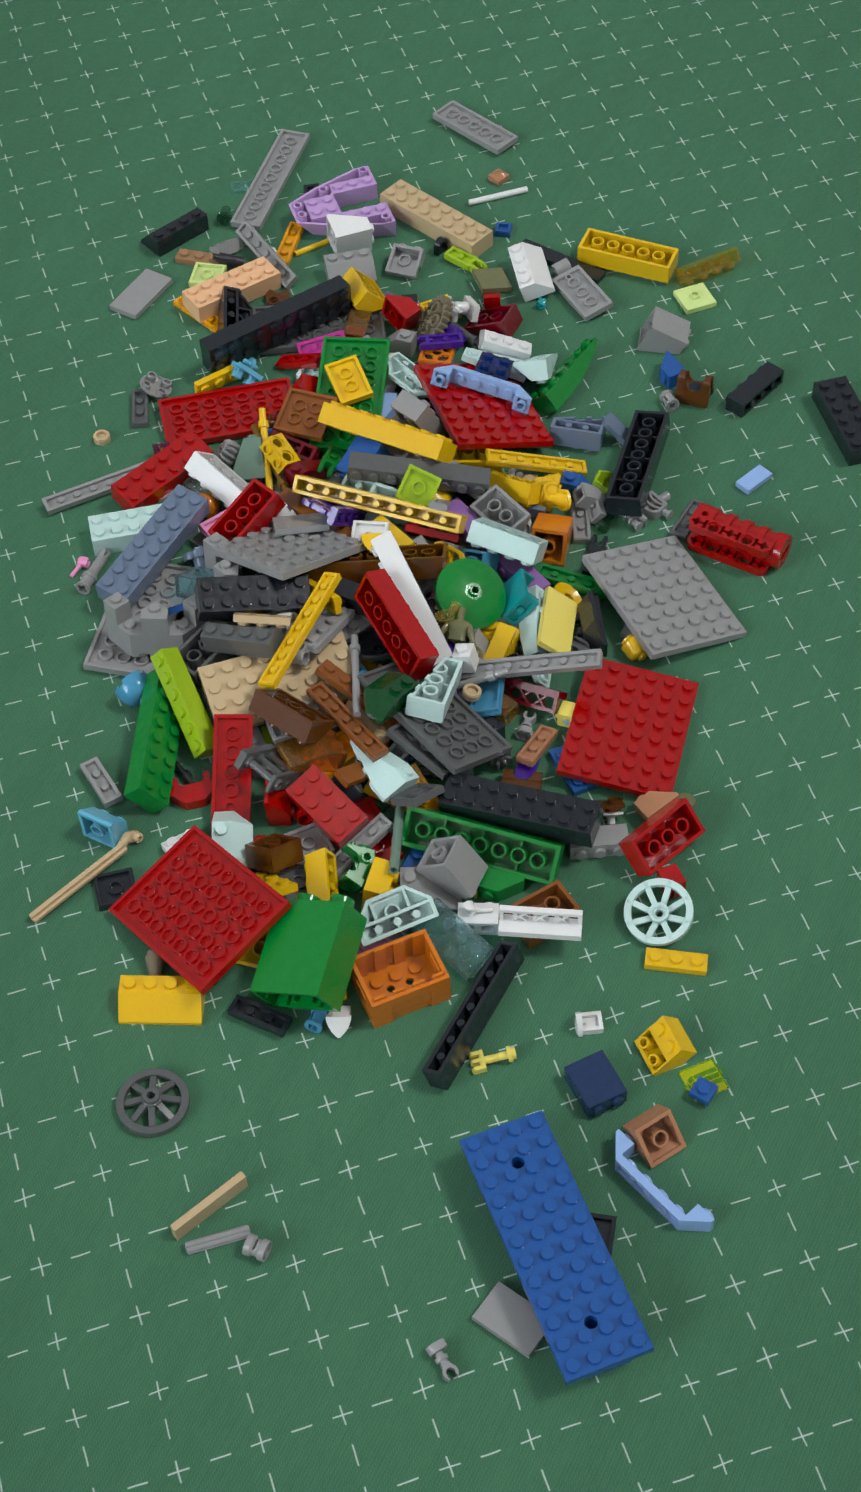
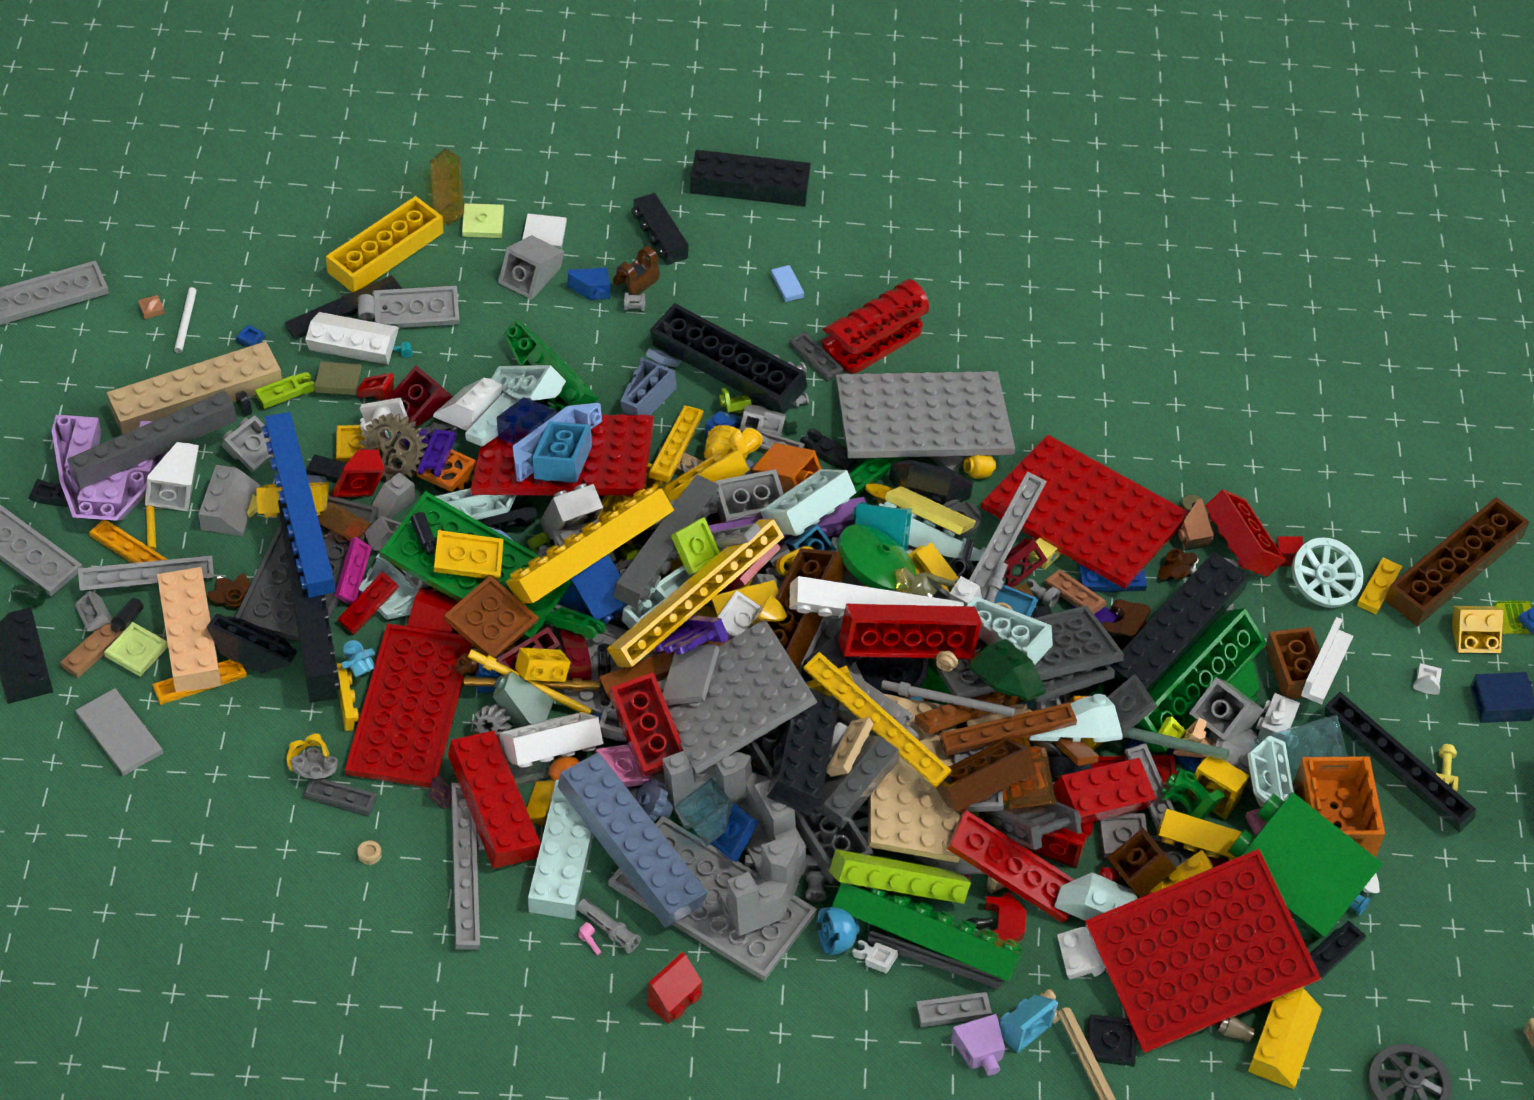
camera: 75 degrees left, 0 degrees up
none -> dark grey brick [67,391,236,489]
none -> blue brick [262,412,335,598]
none -> yellow cap [287,734,329,771]
none -> black cylinder [410,512,436,555]
none -> white tile [522,214,567,250]
none -> dark azure brick [532,421,592,483]
none -> slope [648,952,702,1024]
none -> white plate [852,940,898,974]
none -> tan plate [936,651,958,672]
none -> lavender torso [951,1014,1005,1076]
none -> neon yellow tile [1158,716,1186,749]
none -> light nougat slope [1173,718,1212,758]
none -> reddish brown brick [1384,497,1529,627]

